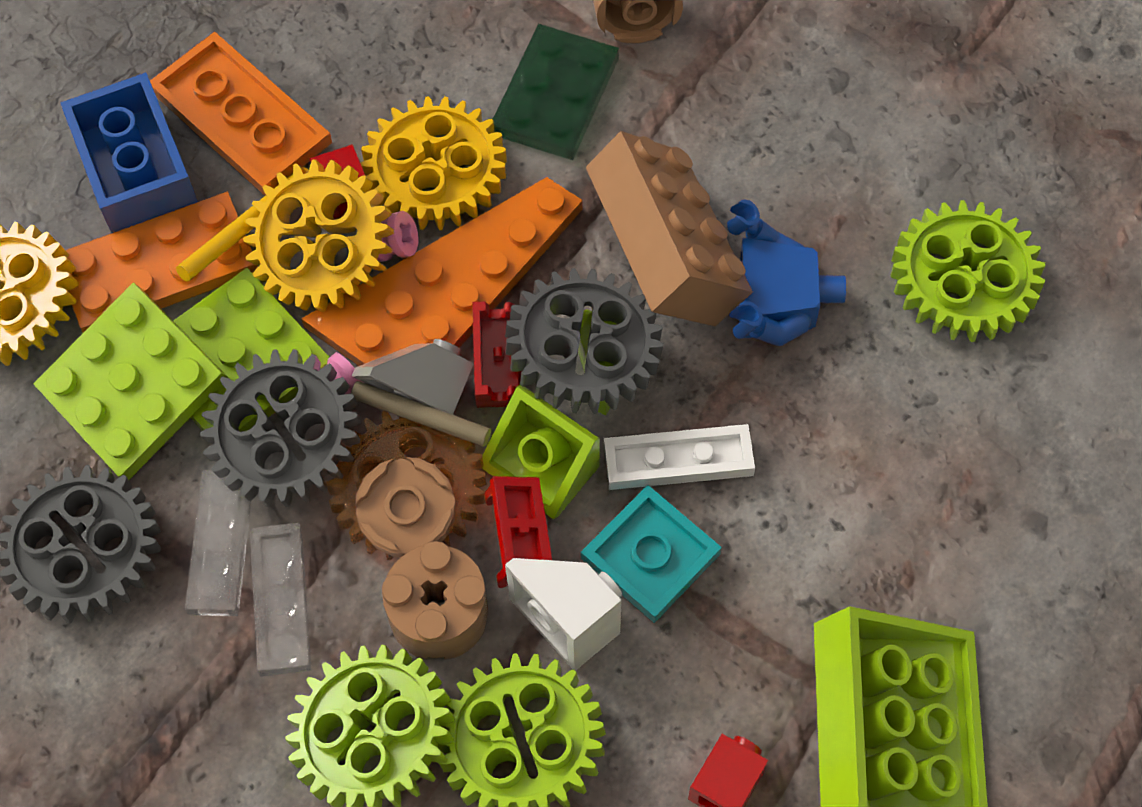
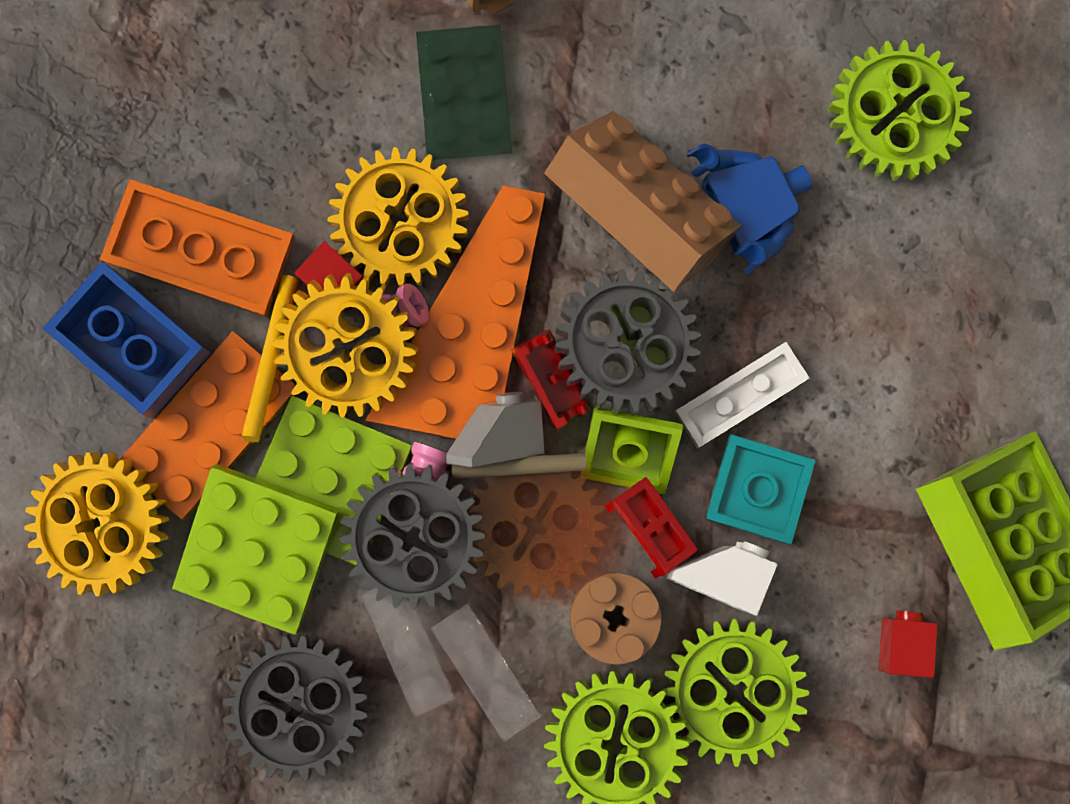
camera: 30 degrees left, 20 degrees up
medium nougat tile [355,457,456,557] -> none

